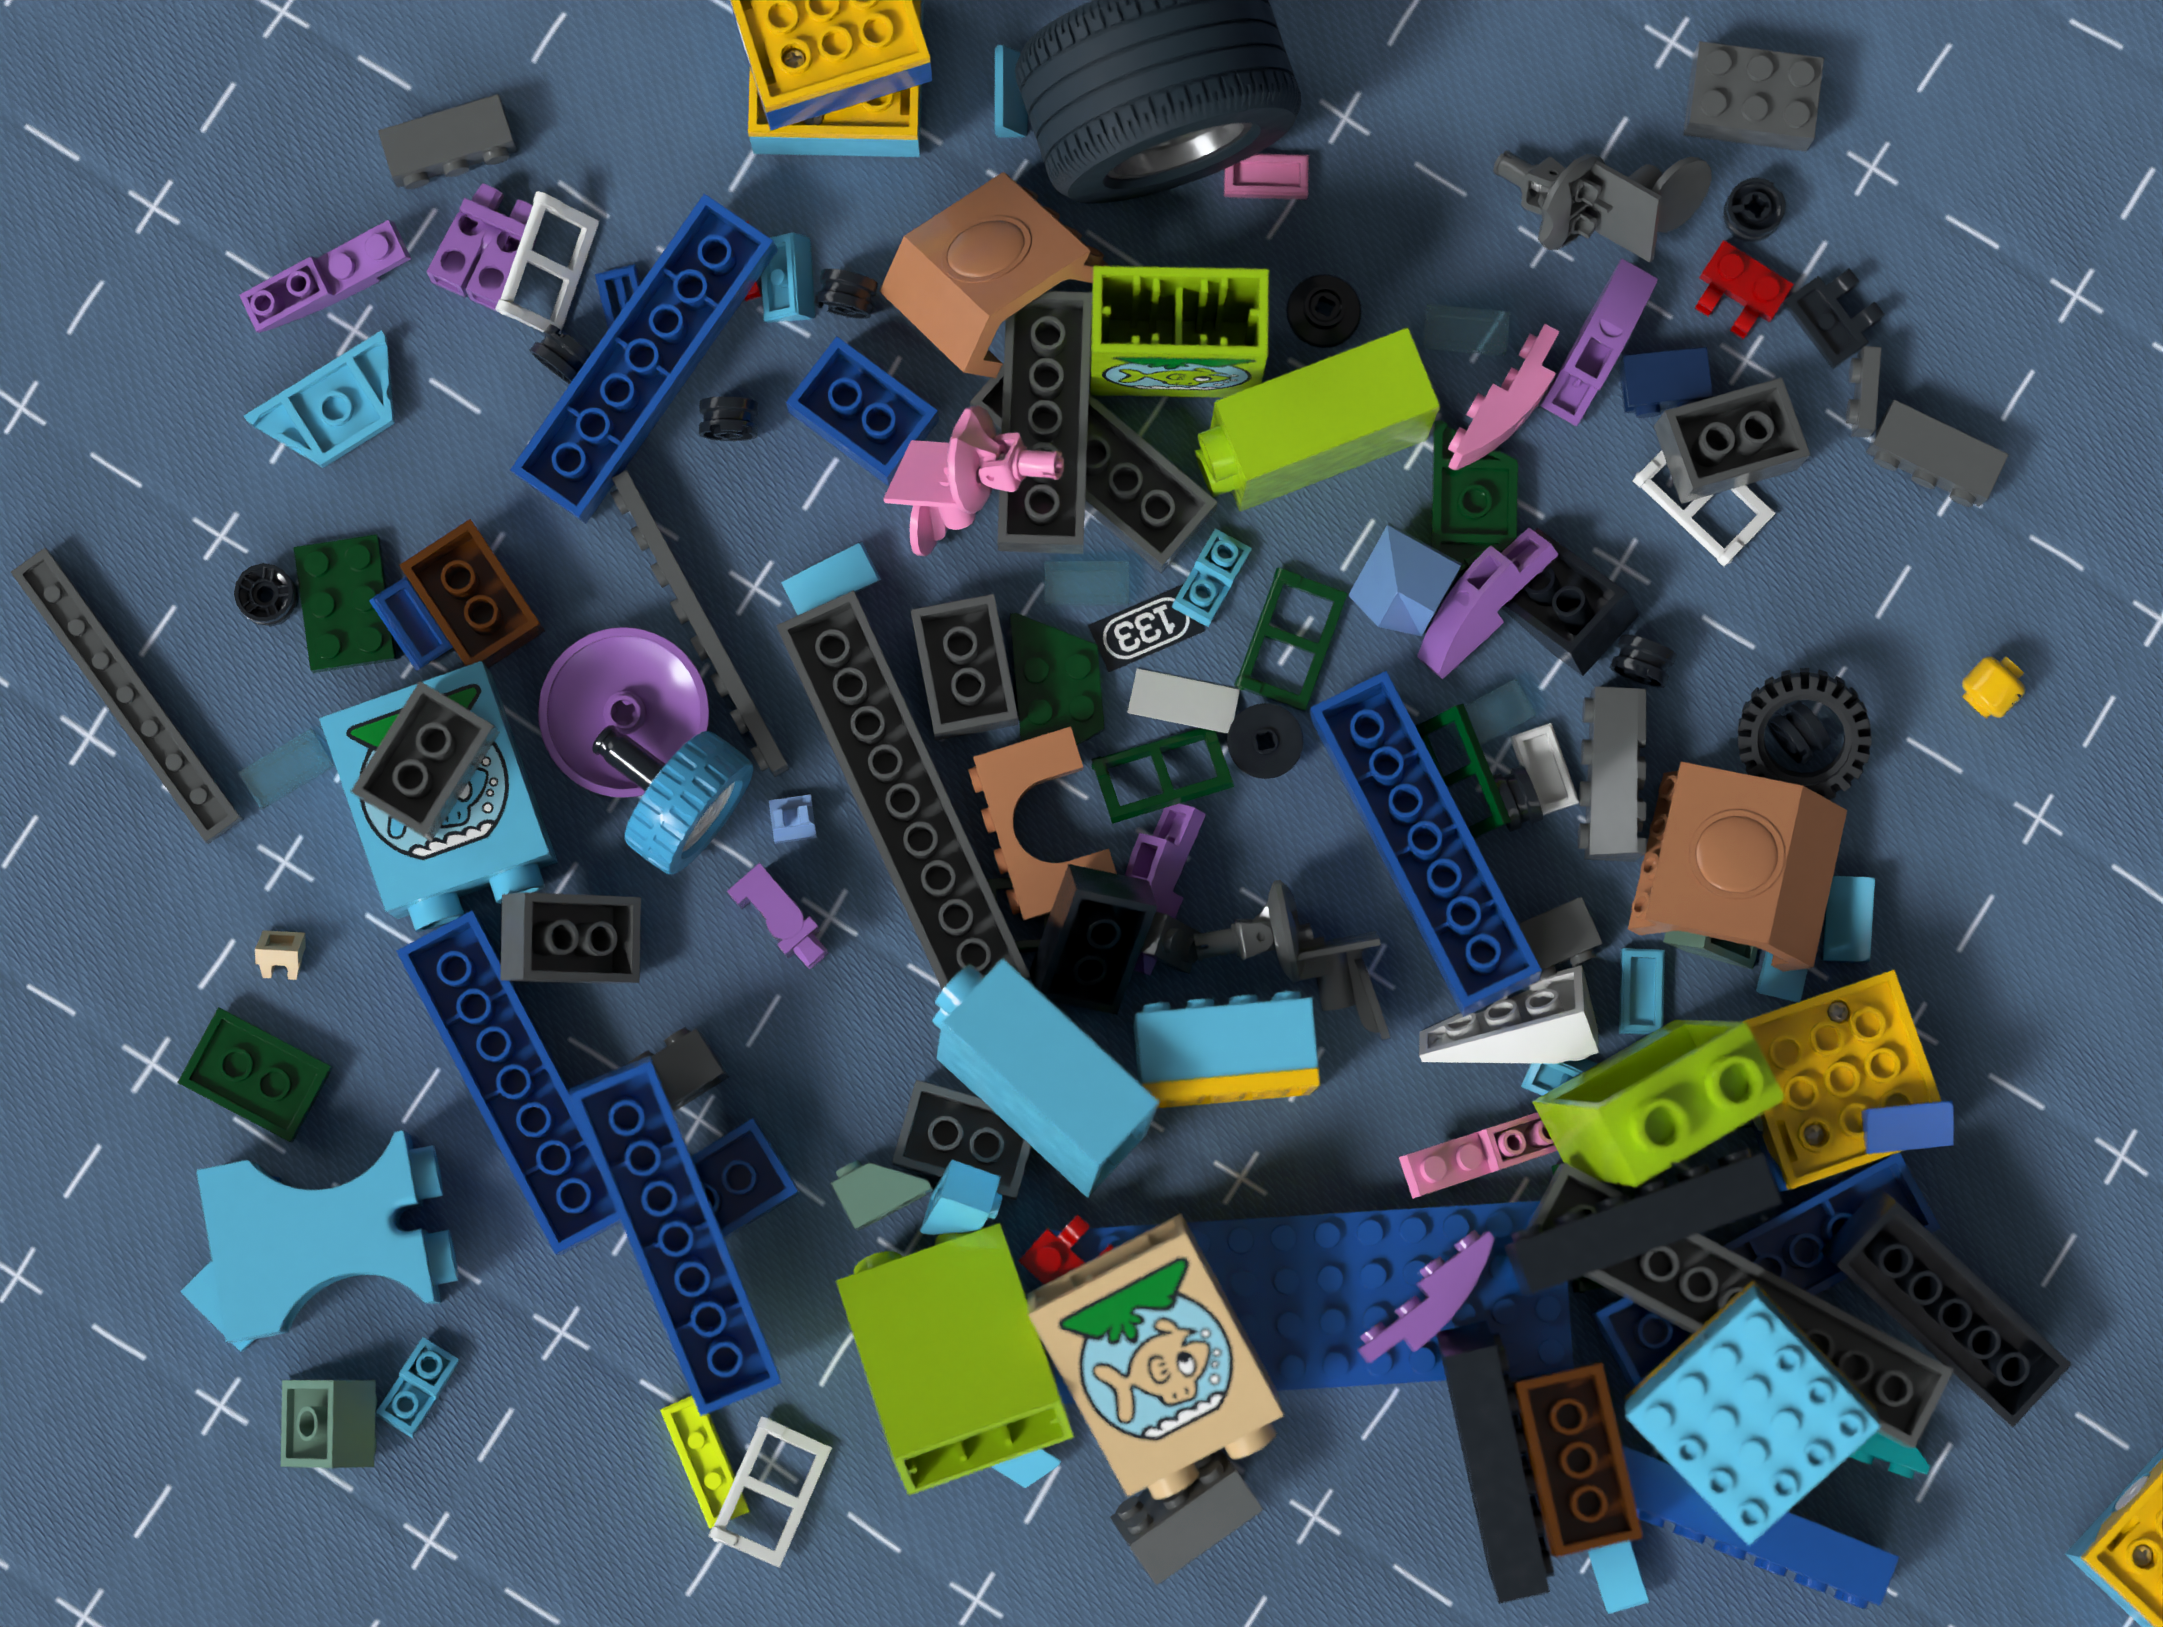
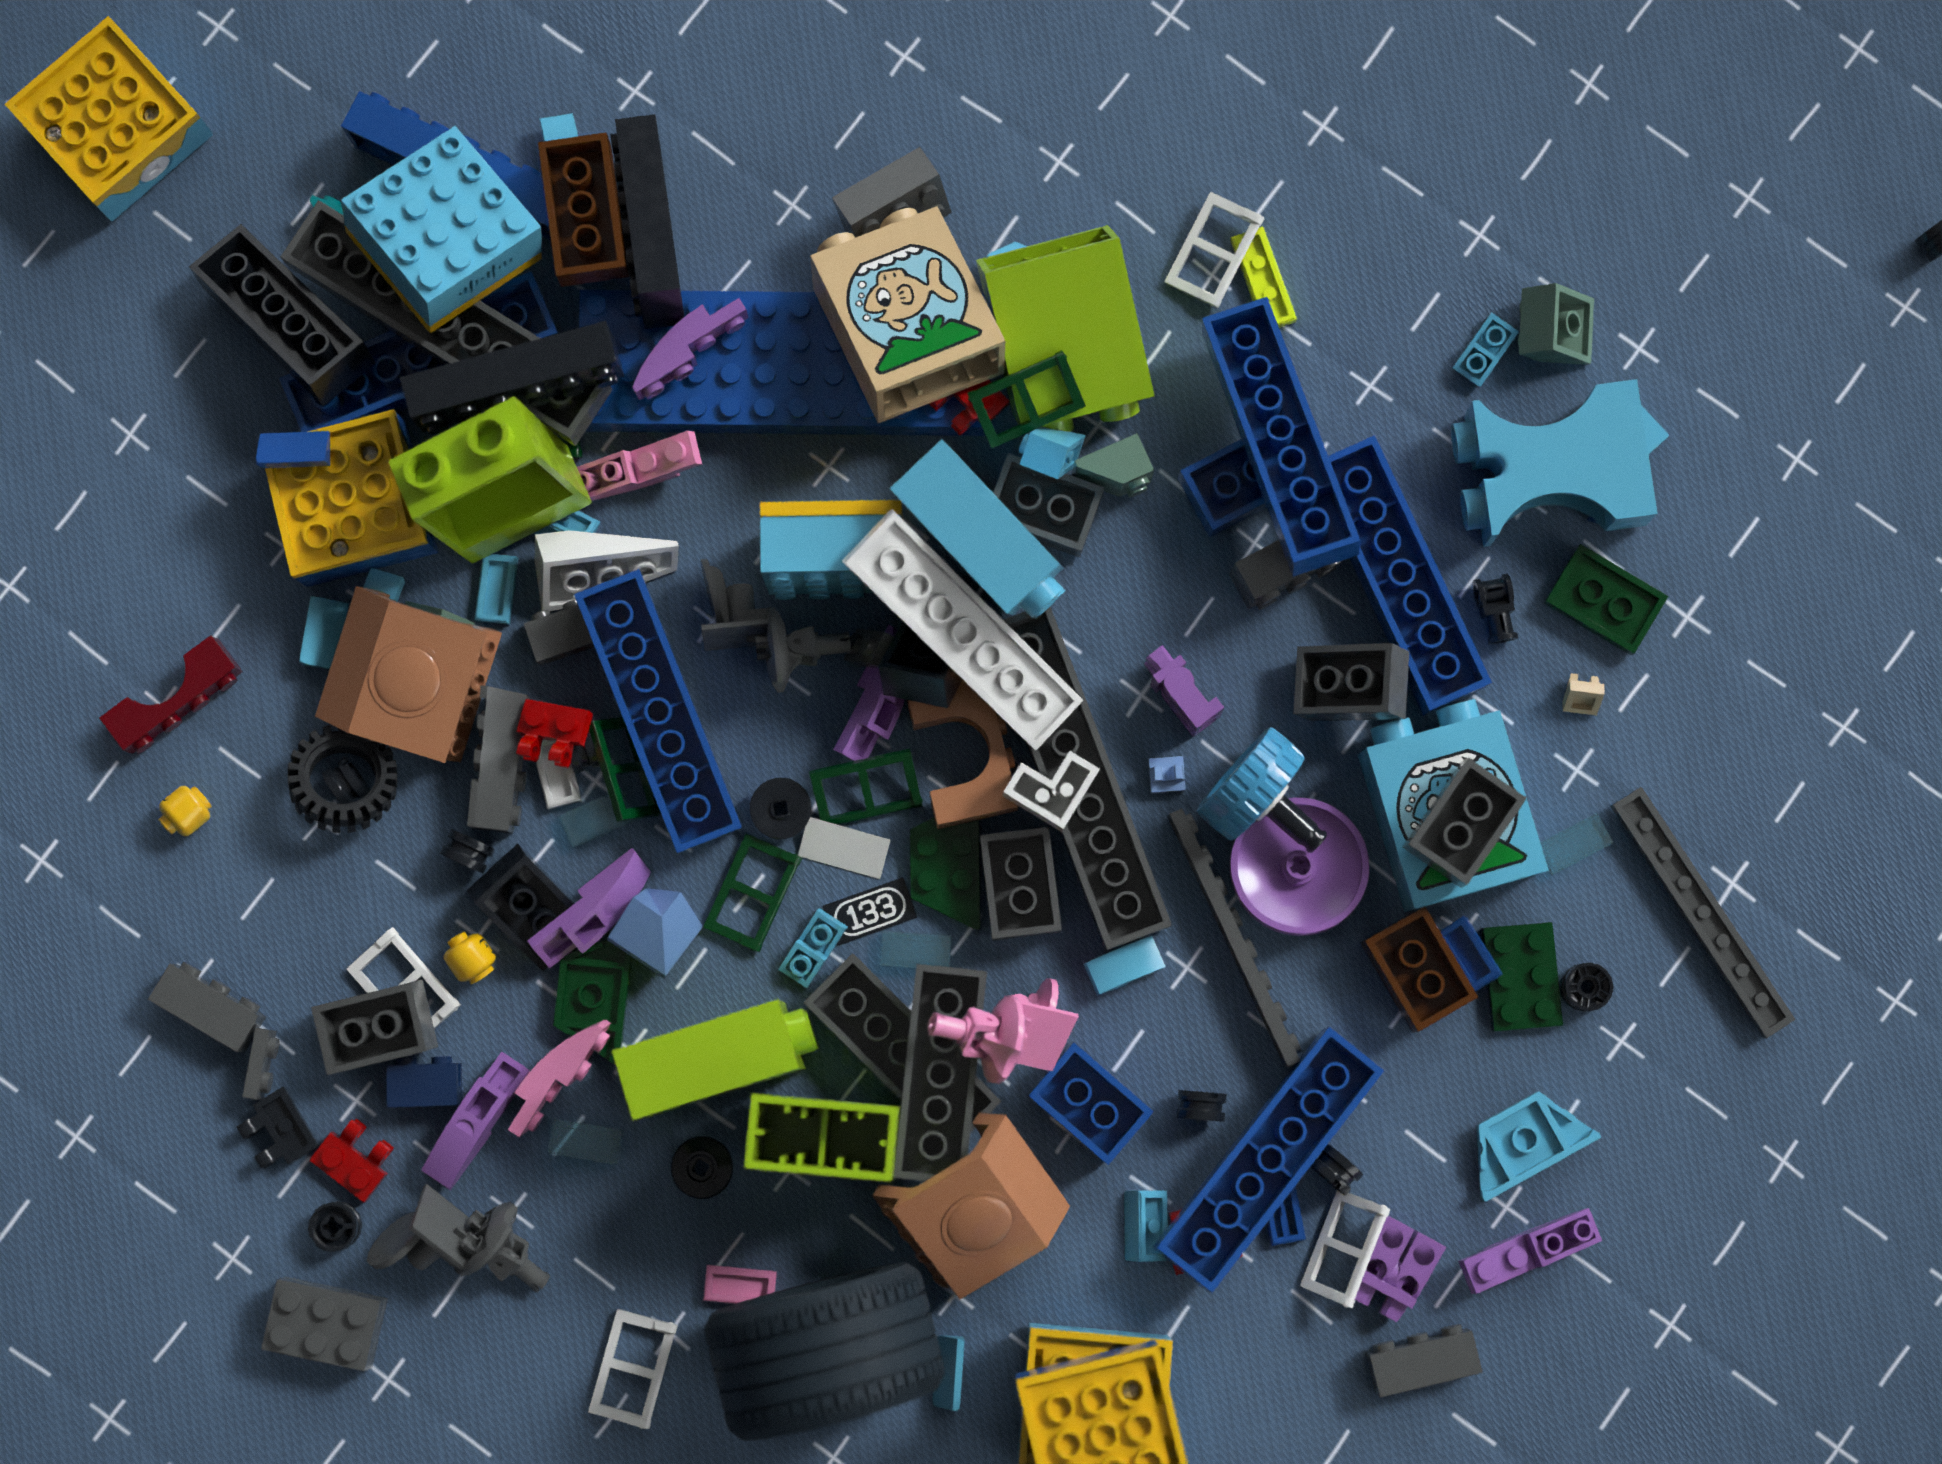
camera: 175 degrees left, 0 degrees up
black wheel [814,269,878,319] -> none
none -> dark red arch [99,635,243,754]
none -> yellow head [443,931,496,984]
none -> red plate [516,699,593,768]
none -> white window [588,1309,678,1429]
none -> white plate [842,510,1083,750]
none -> dark green window [967,351,1086,448]
none -> white brick [1003,751,1099,832]
none -> black connector [1473,574,1518,645]

